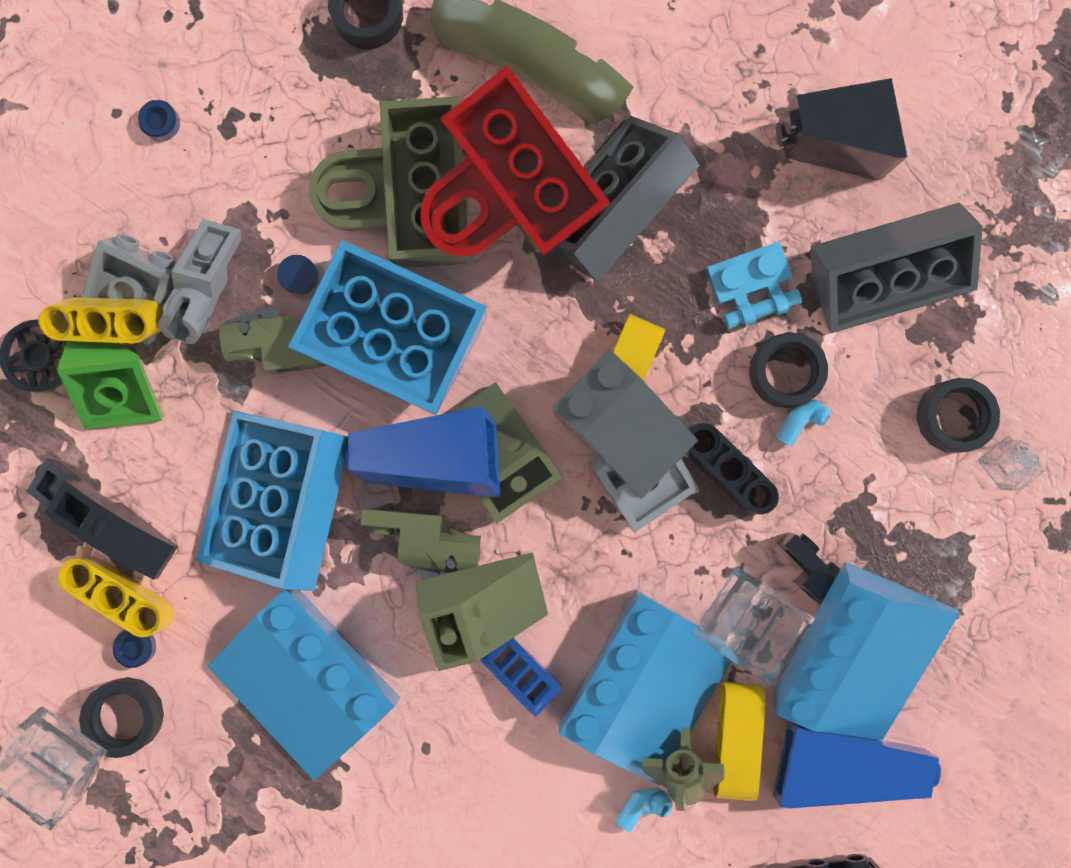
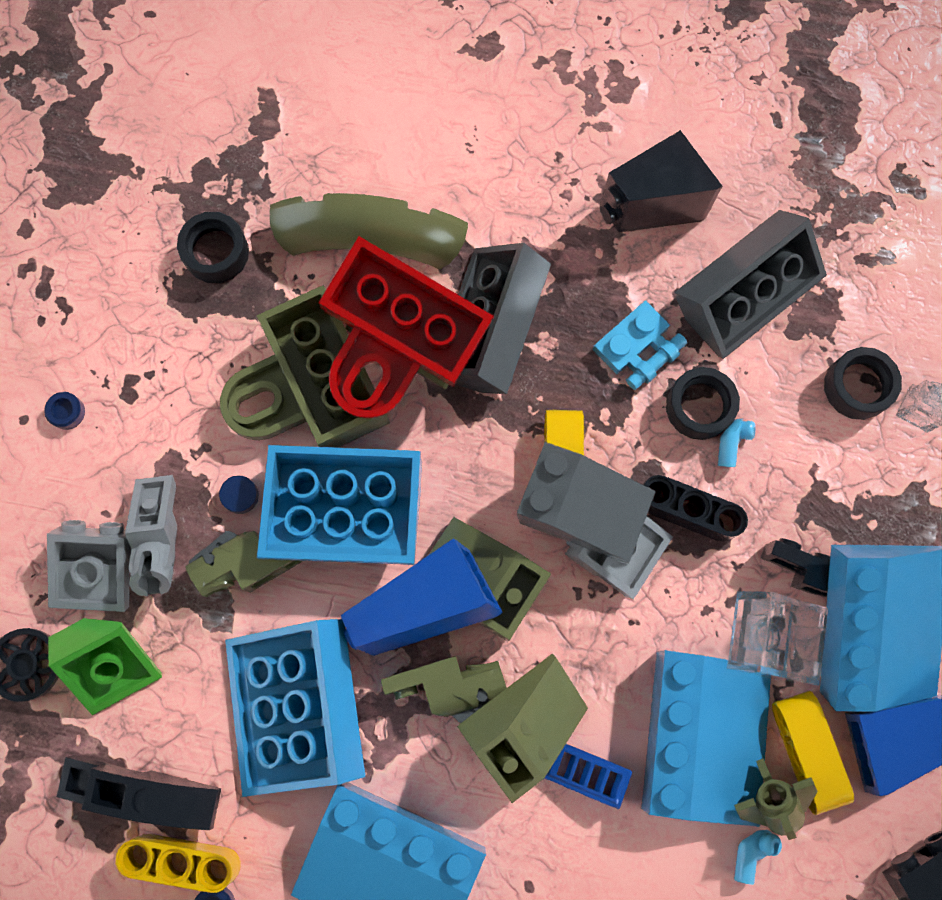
camera: 20 degrees left, 10 degrees down
yellow beam [39,297,163,343] -> none

